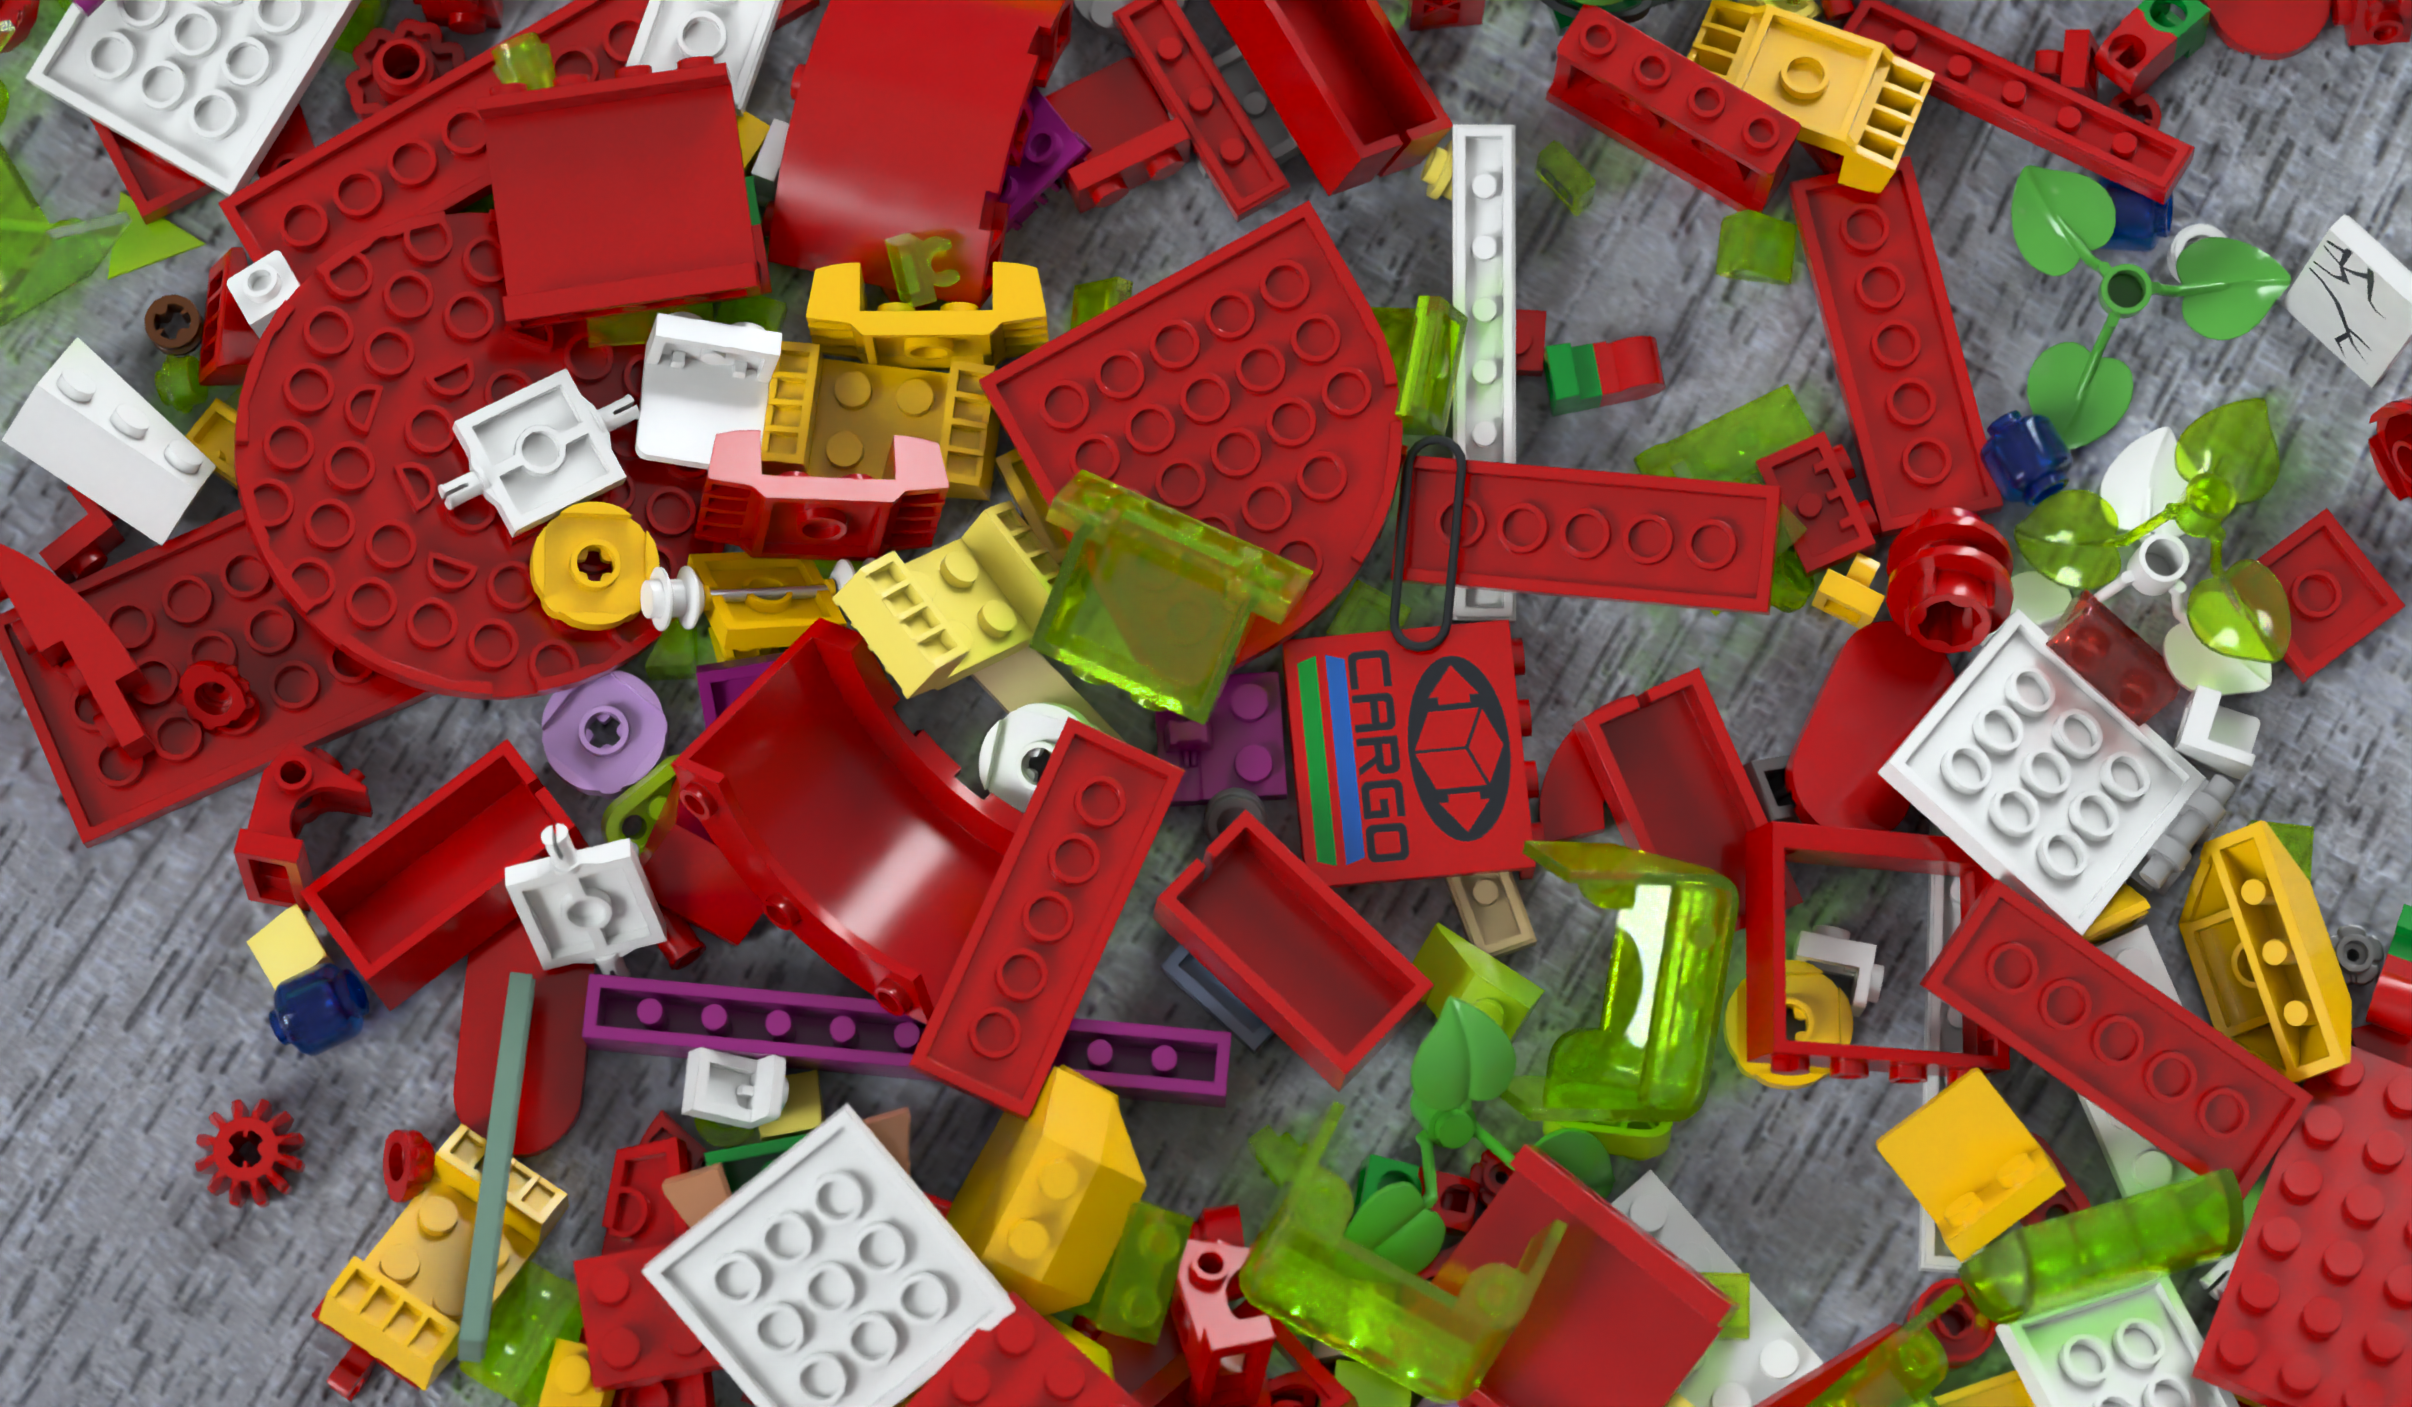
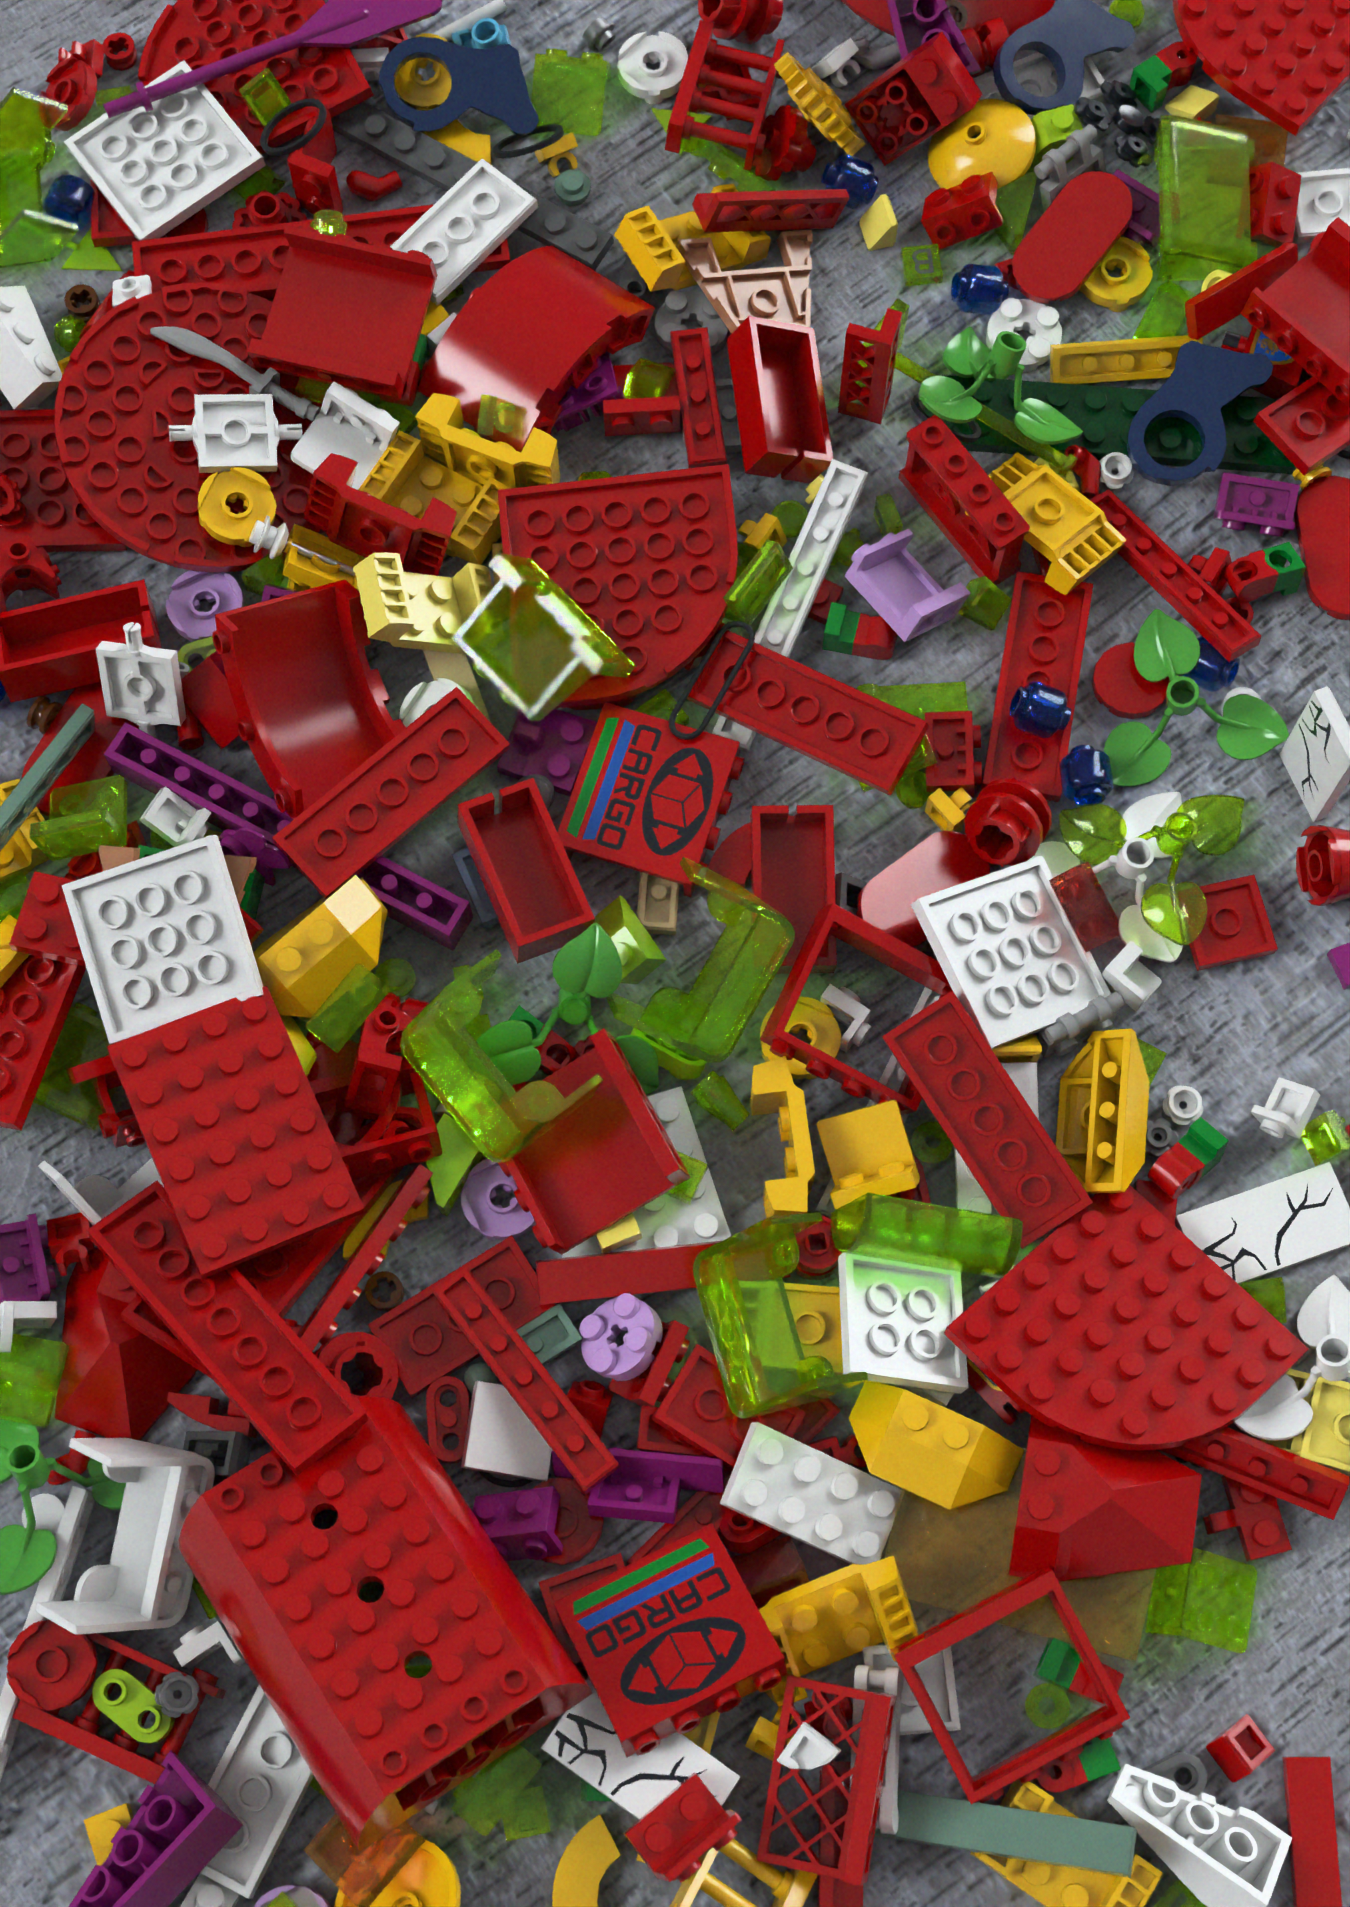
camera: 25 degrees right, 5 degrees down
none -> reddish brown bush [27,695,63,734]
none -> clear neon green bracket [30,775,128,861]
none -> clear blue head [43,175,95,231]
none -> light grey sword [150,326,320,421]
none -> magenta plate [219,828,291,887]
none -> clear neon green plate [375,958,416,998]
none -> clear neon green slope [624,357,675,399]
none -> clear neon green cone [690,1070,750,1131]
none -> yellow tile [738,513,787,569]
none -> yellow plate [750,1056,815,1229]
none -> clear neon green plate [771,500,808,538]
none -> clear neon green plate [830,528,864,567]
none -> lavender panel [845,529,971,642]
none -> clear neon green plate [911,1122,953,1163]
none -> clear blue head [1009,681,1071,739]
none -> red tile [1091,642,1170,719]
none -> white plate [1162,1085,1203,1125]

